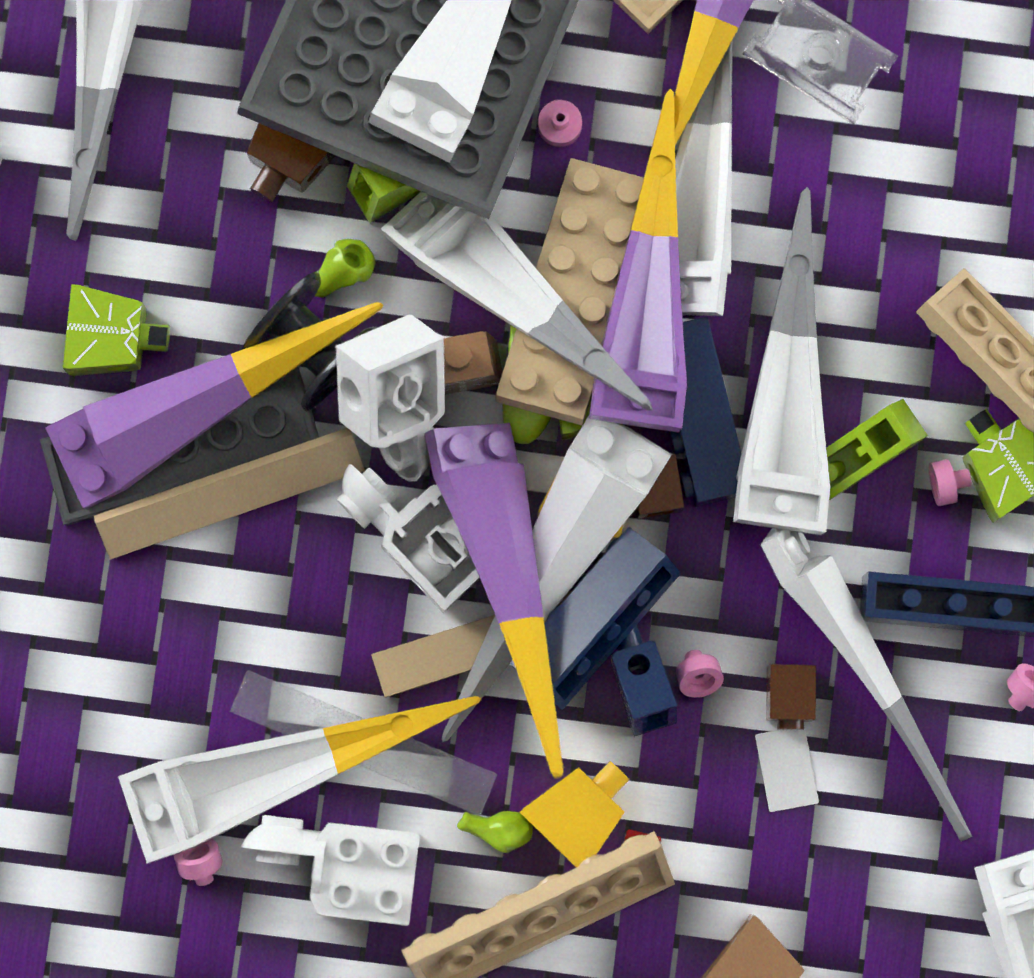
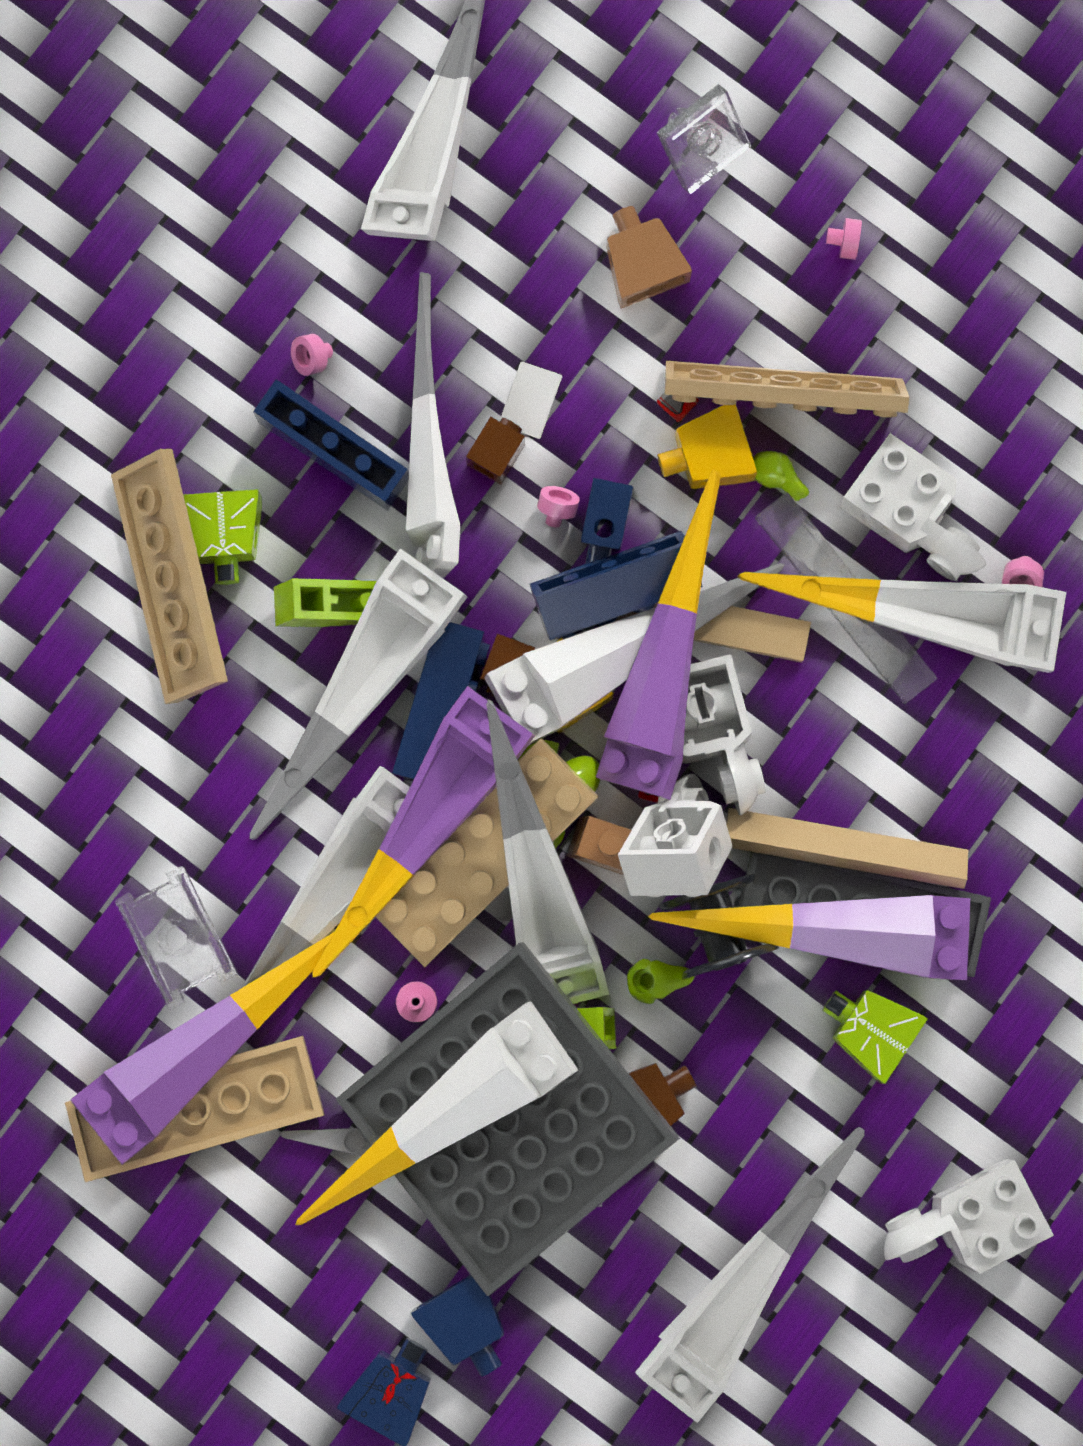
camera: 145 degrees left, 0 degrees up
bright pink tile [929,459,972,506] -> none

